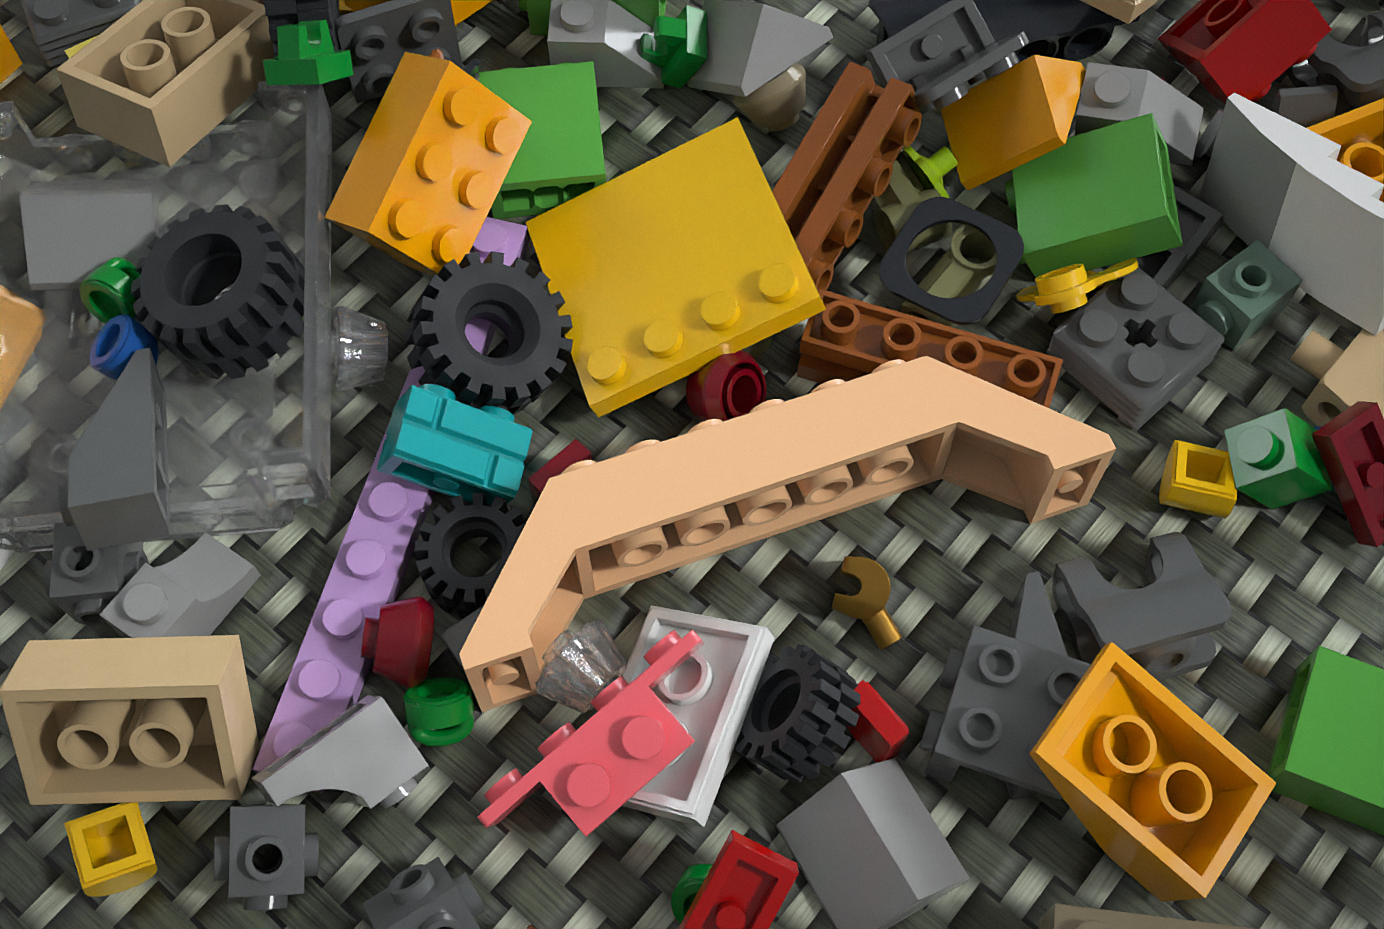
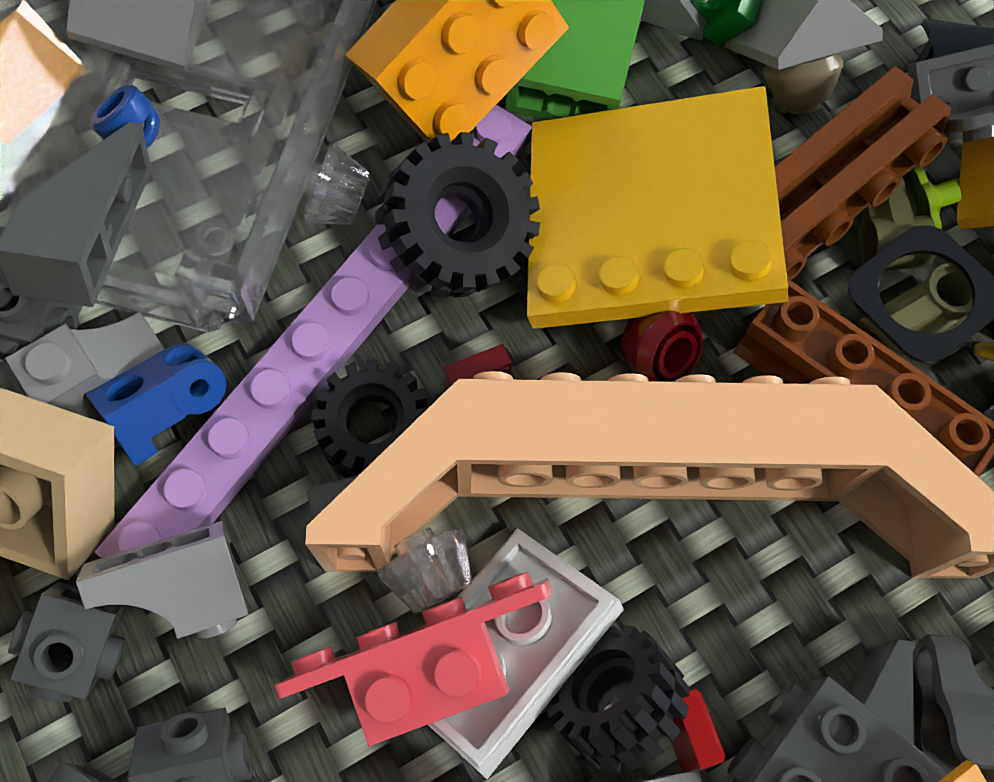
camera: 15 degrees right, 5 degrees up
green tile [79,257,141,324] -> none
black tyre [131,204,313,379] -> none
dark red cone [360,596,434,688] -> none
teal brick [377,384,533,504] -> none
green tile [403,677,474,747] -> none
pearl gold piece [832,556,903,650] -> none
none -> blue leg [85,344,227,466]

